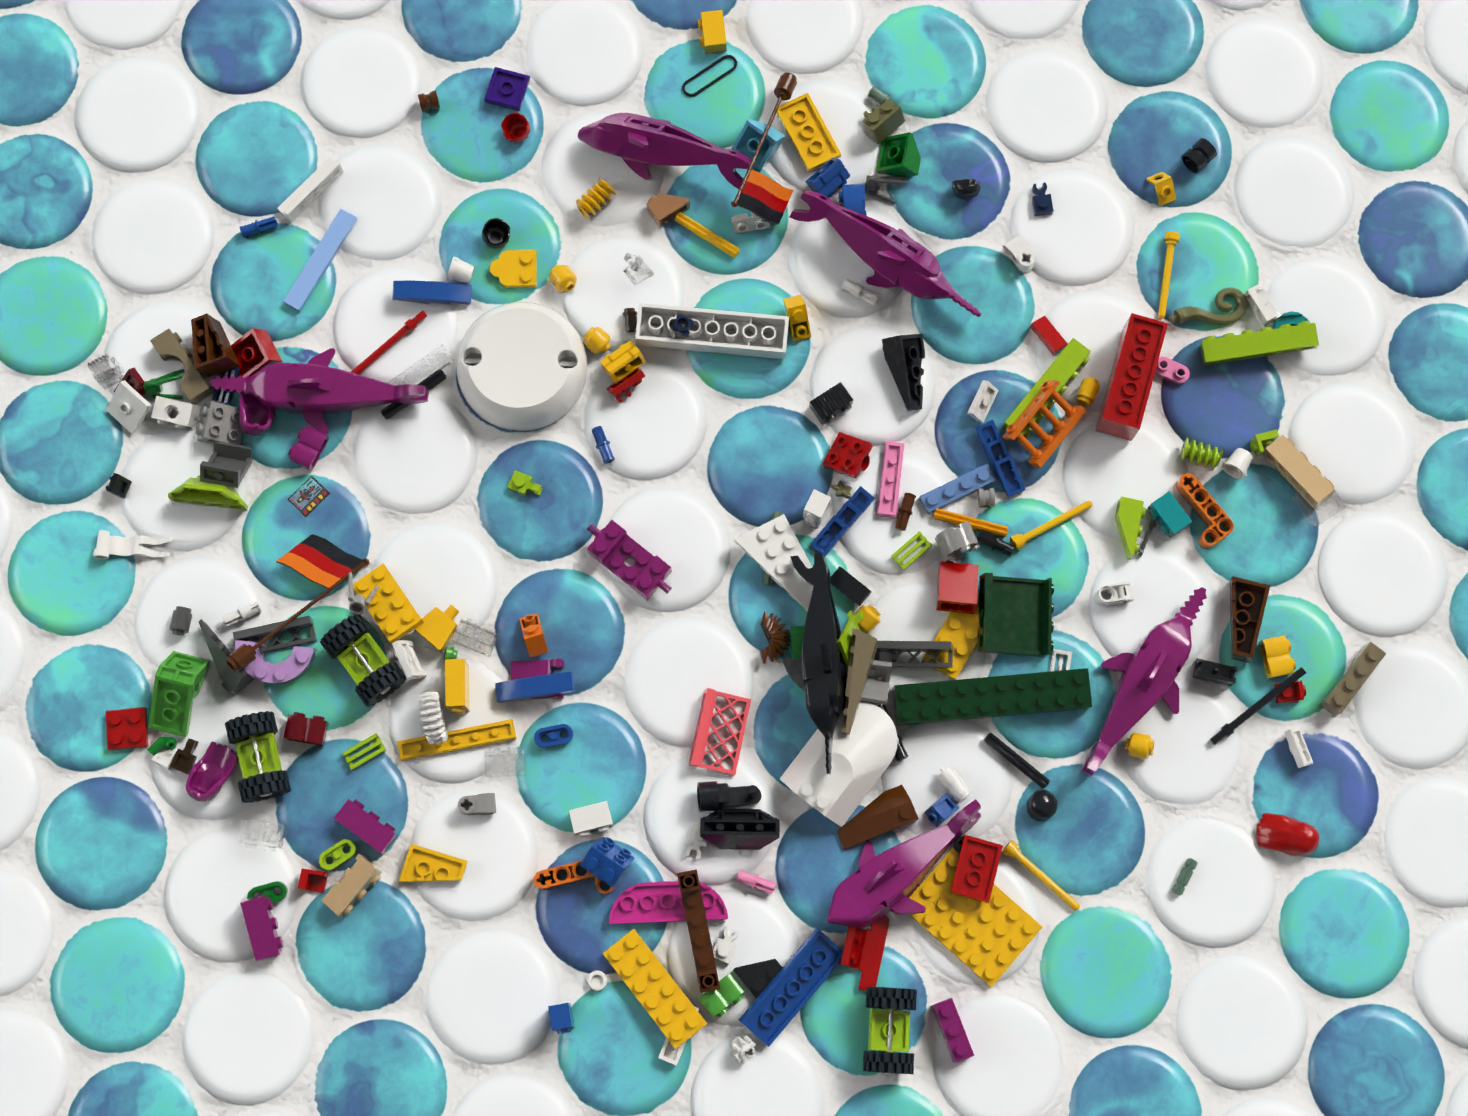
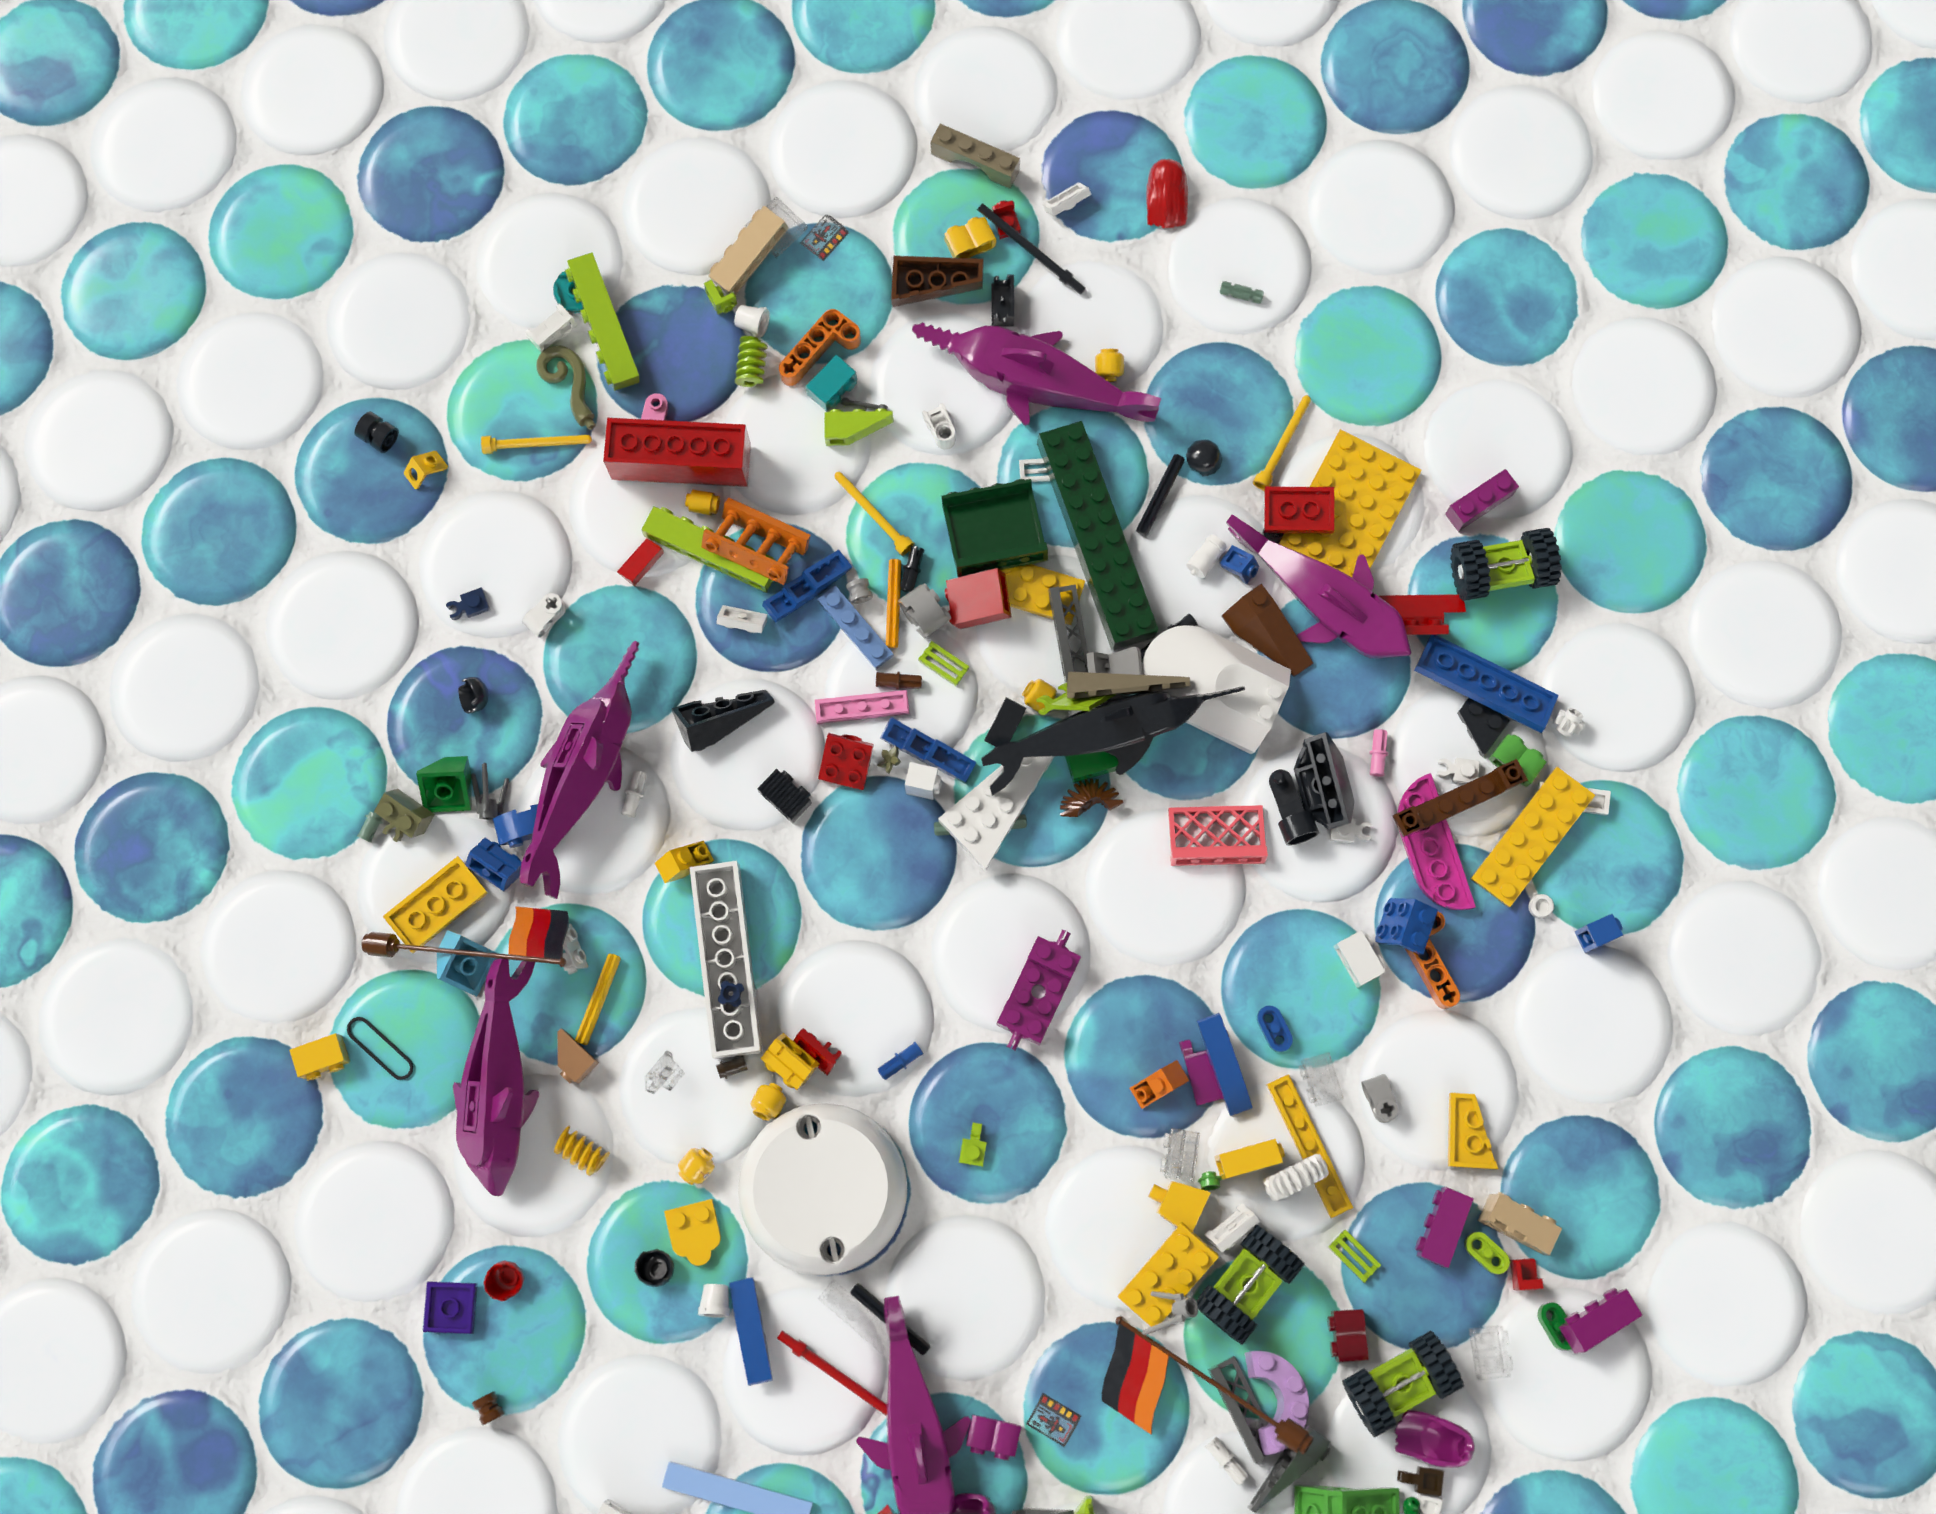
camera: 100 degrees left, 0 degrees up
none -> clear piece [800,214,849,261]

